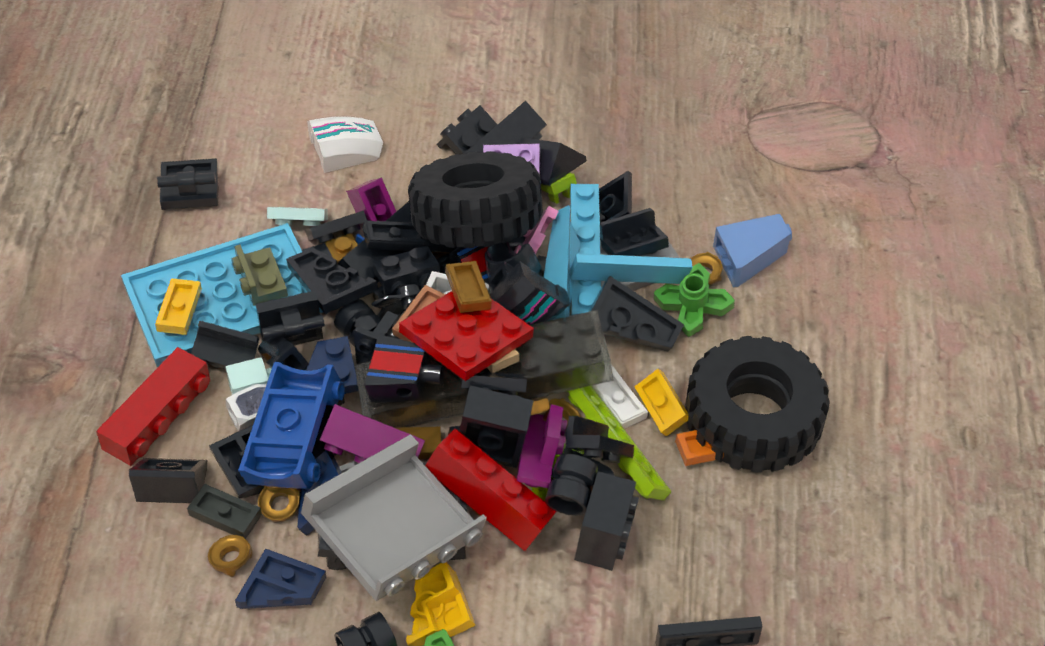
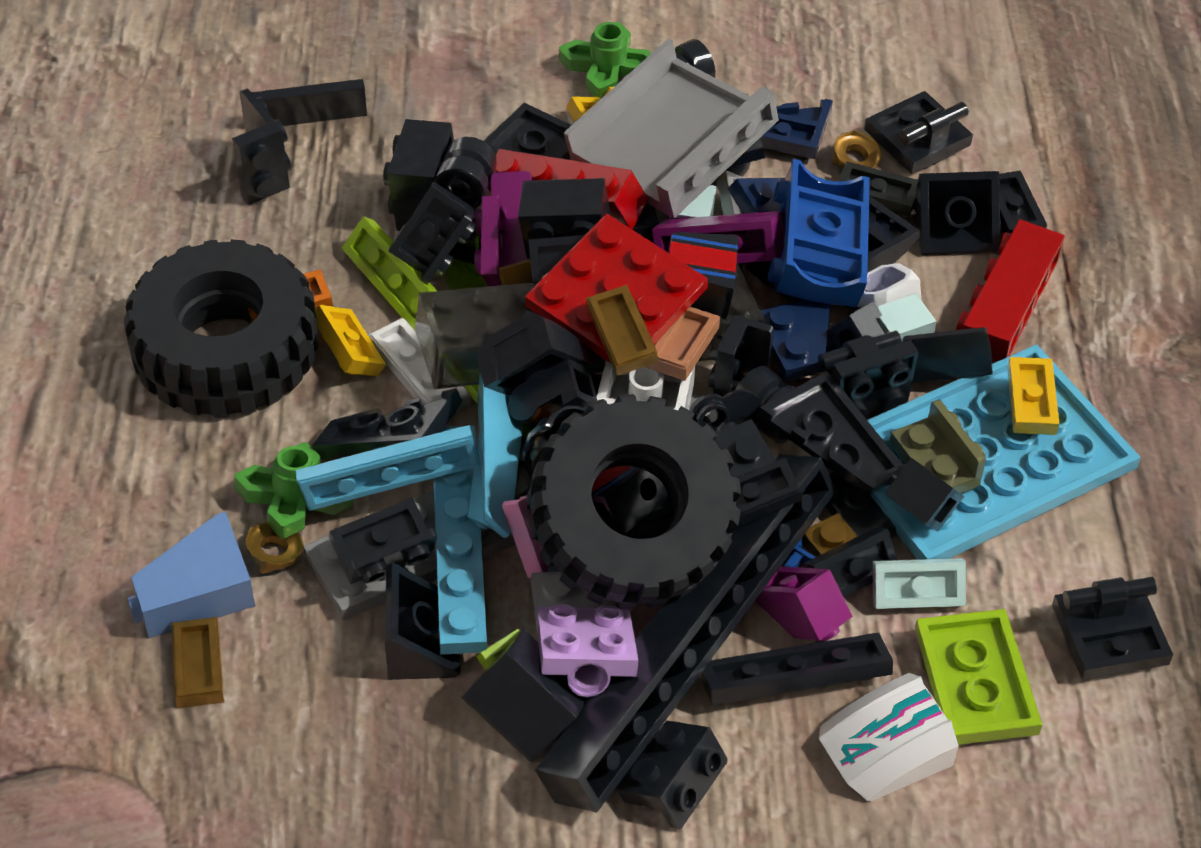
camera: 175 degrees right, 0 degrees up
none -> pearl gold tile [171,617,224,709]
none -> black bracket [232,88,292,205]
none -> black plate [484,102,571,160]
none -> black plate [701,632,893,705]
none -> black plate [864,91,973,174]
none -> black brick [885,458,964,532]
none -> lime plate [914,609,1043,745]
none -> black plate [999,170,1047,234]

